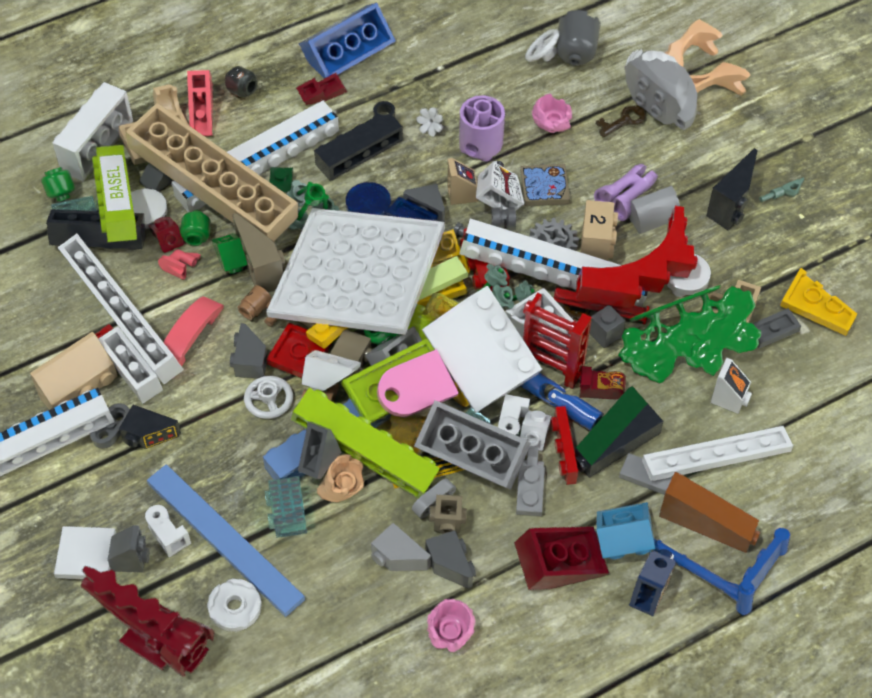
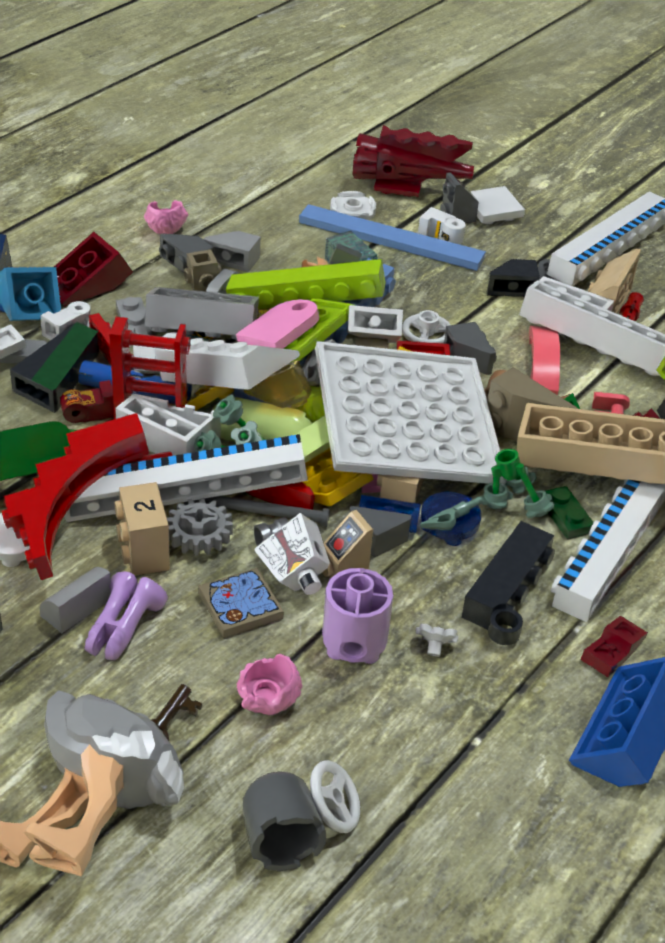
camera: 155 degrees right, 15 degrees down
none -> white leg [41,301,91,340]
none -> sand green hand [420,496,483,530]

